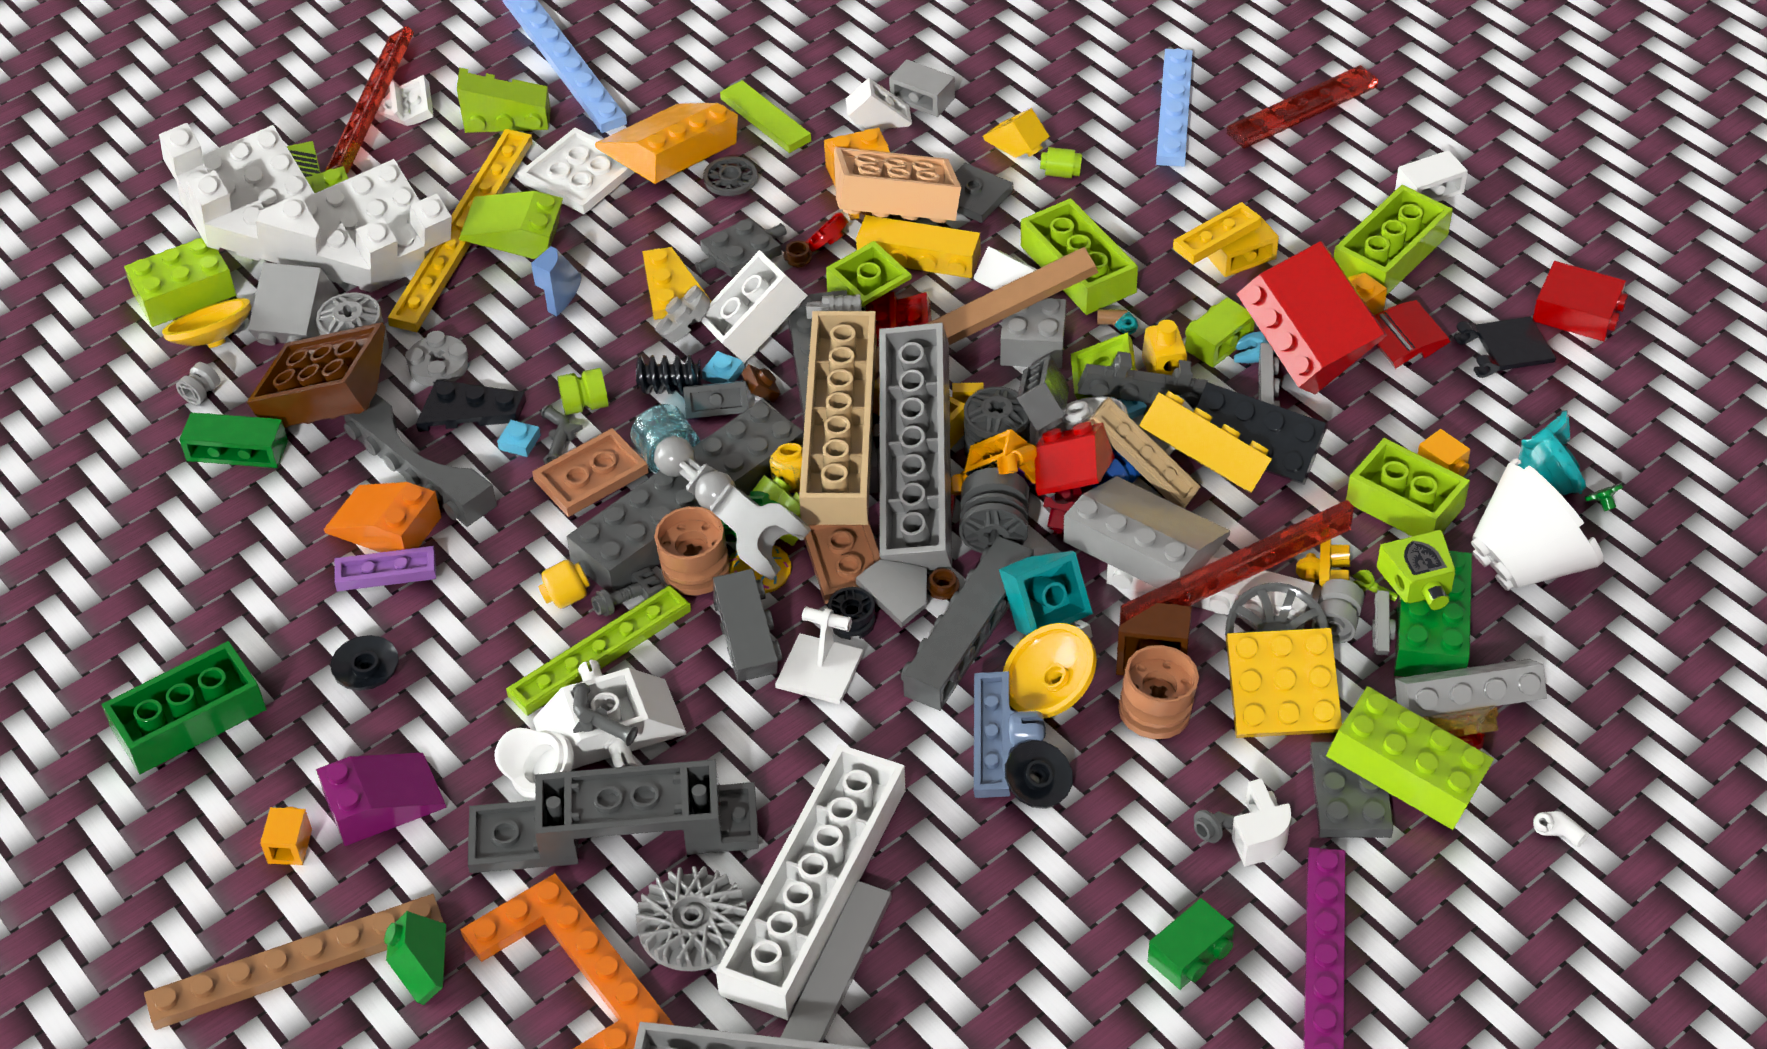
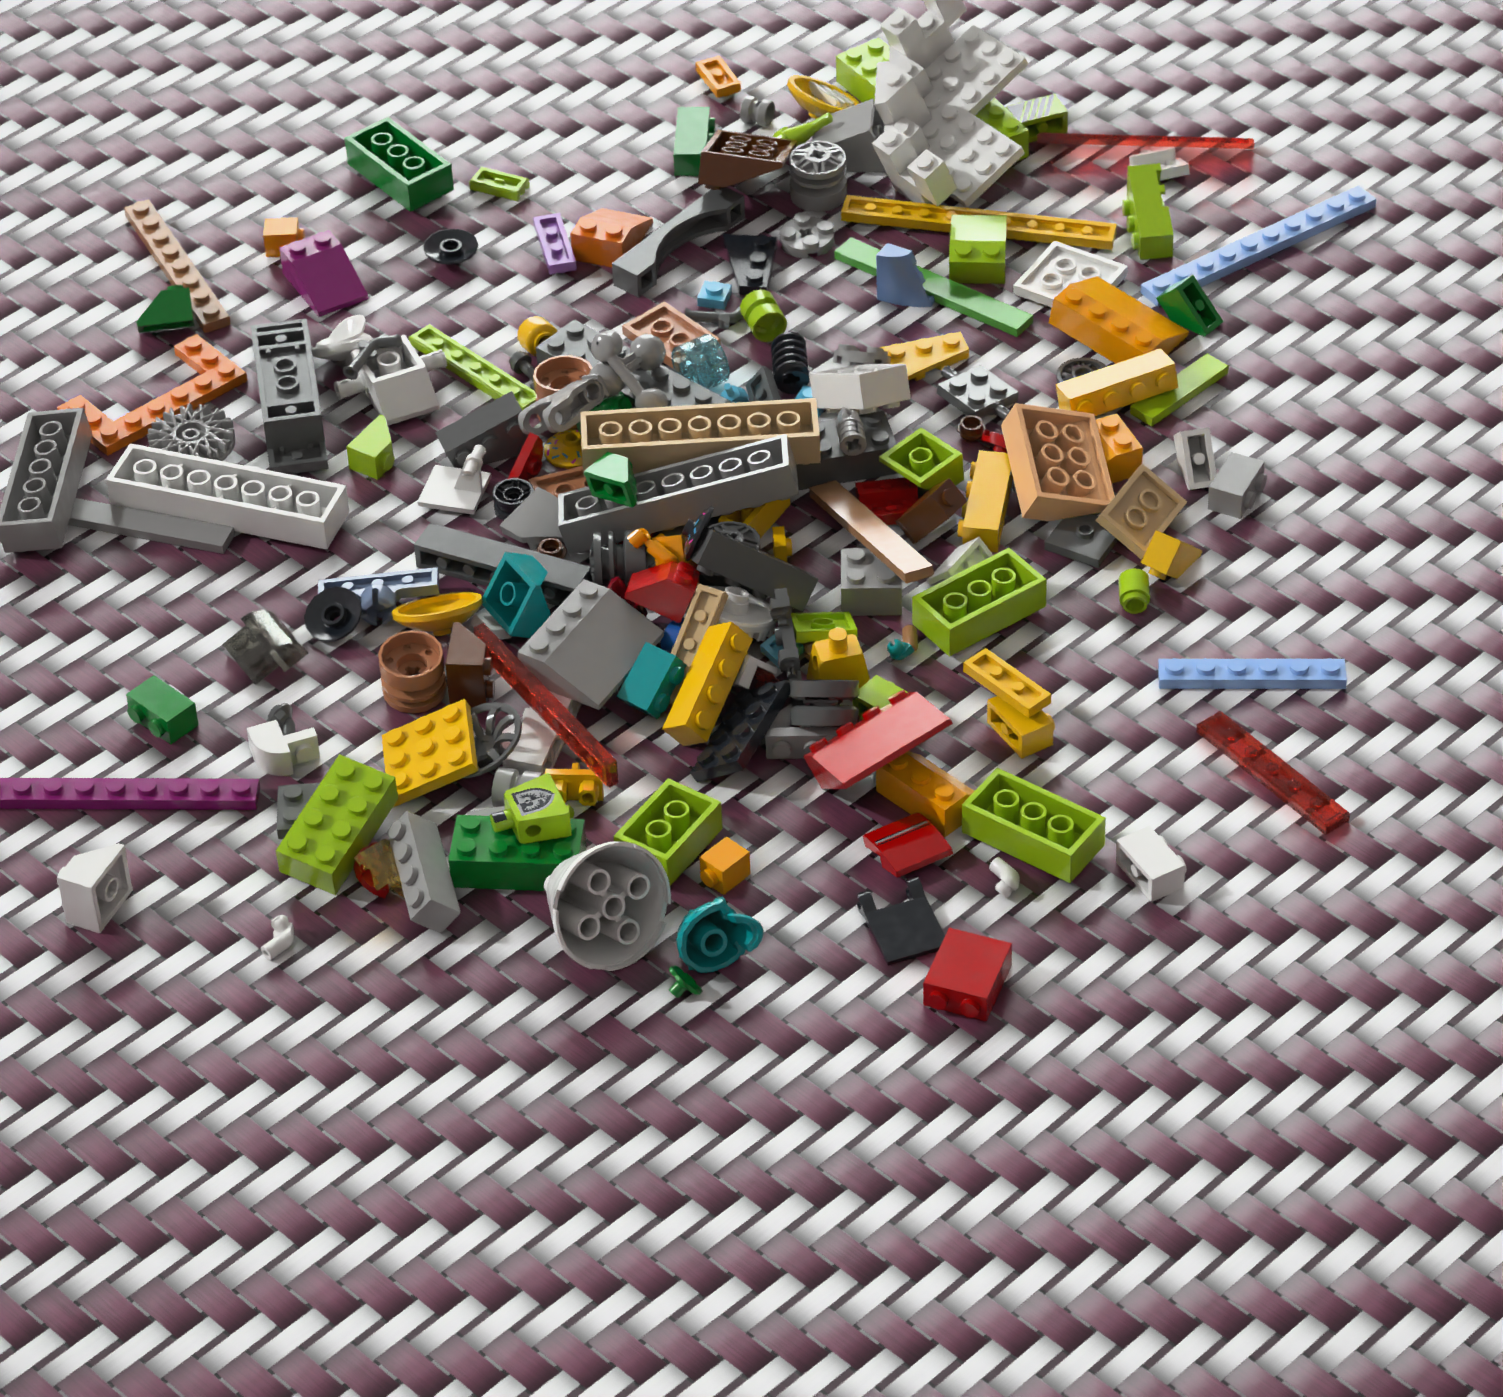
camera: 85 degrees right, 5 degrees down
none -> white slope [57,843,133,934]
none -> clear smoke brick [222,610,308,685]
none -> lime slope [346,414,395,480]
none -> lime tile [469,167,530,201]
none -> red plate [508,432,544,482]
none -> green slope [583,452,637,508]
none -> light grey piece [591,330,668,408]
none -> teal brick [617,642,687,719]
none -> black dish [681,506,715,562]
none -> light orange plate [696,56,741,98]
none -> medium azure hand [720,383,749,403]
none -> lime piece [773,113,833,147]
none -> dark grey wheel [790,680,859,727]
none -> white tile [809,79,855,109]
none -> bright green tile [835,237,1033,337]
none -> reddish brown slope [895,478,967,545]
none -> white arm [989,857,1020,898]
none -> yellow brick [1056,349,1178,416]
none -> tan plate [1095,463,1187,559]
none -> green slope [1156,275,1224,337]

